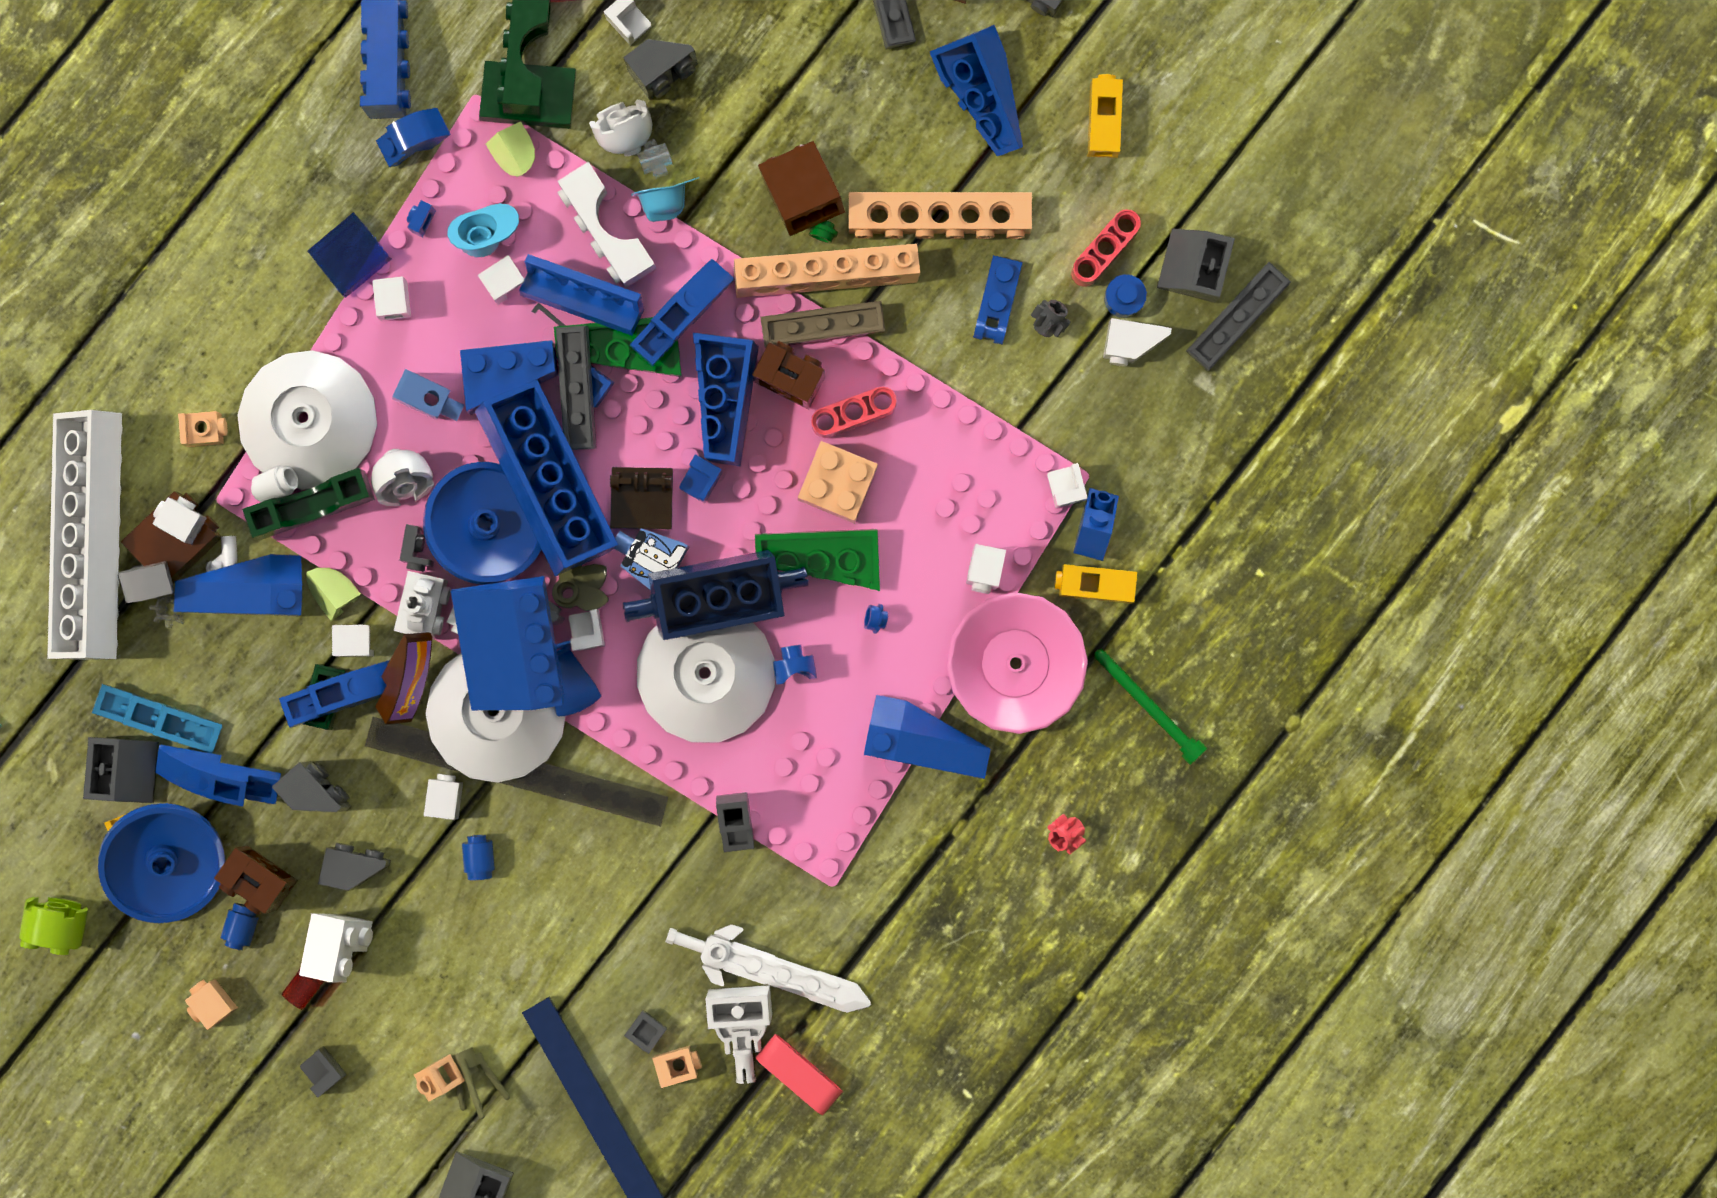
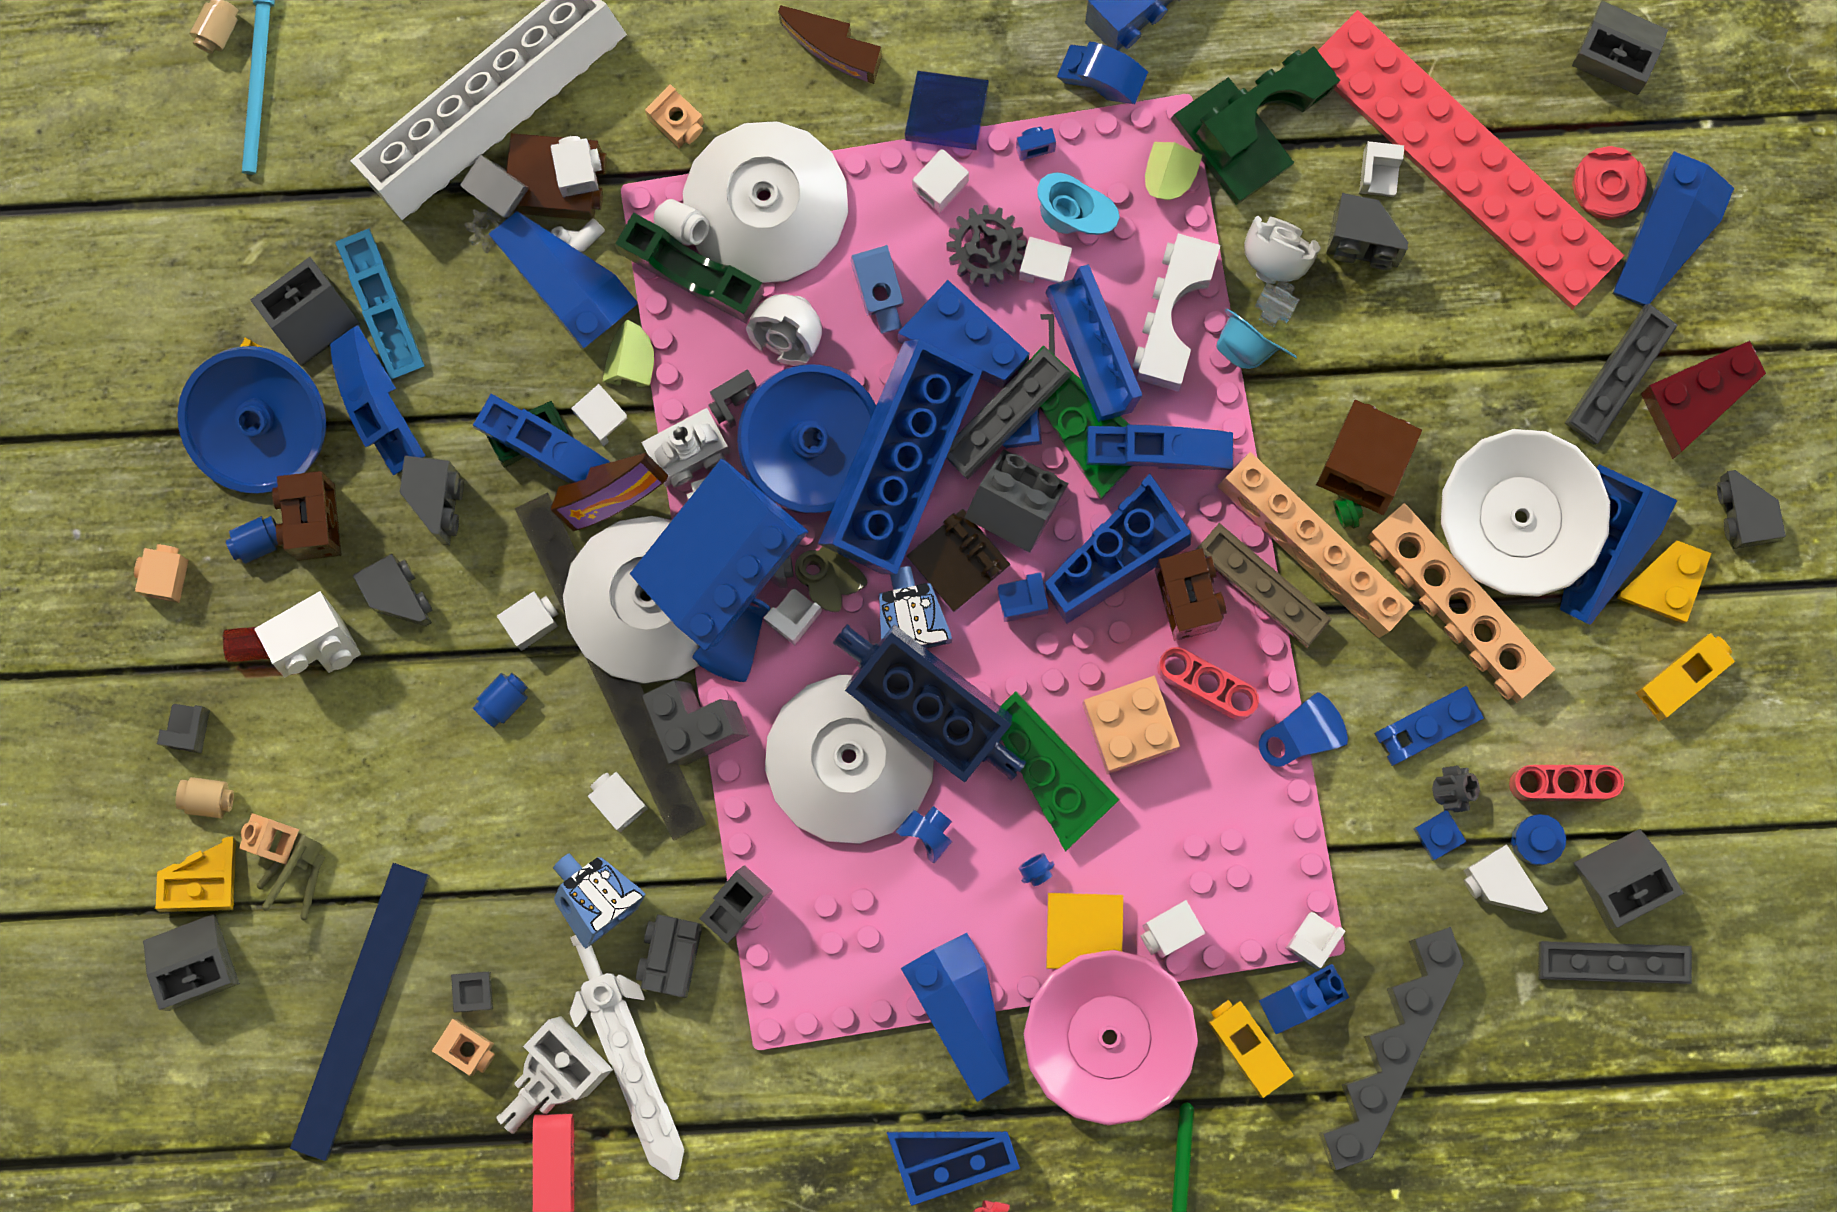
camera: 55 degrees right, 5 degrees down
lime brick [19,897,88,955] -> none
none -> yellow wing [155,836,236,912]
none -> tan brick [175,777,234,819]
none -> torso [553,853,646,949]
none -> white brick [588,772,648,832]
none -> dark grey brick [636,914,703,998]
none -> dark grey brick [642,680,750,766]
none -> reddish brown slope [778,5,882,84]
none -> blue wedge [887,1131,1020,1206]
none -> dark grey gear [946,205,1026,287]
none -> dark grey slope [964,449,1069,553]
none -> yellow tile [1046,893,1124,969]
none -> blue piece [1259,692,1348,767]
none -> dark grey brick [1319,927,1464,1170]
none -> blue plate [1414,810,1466,861]
none -> white dish [1441,429,1610,597]
none -> yellow wing [1617,540,1712,624]

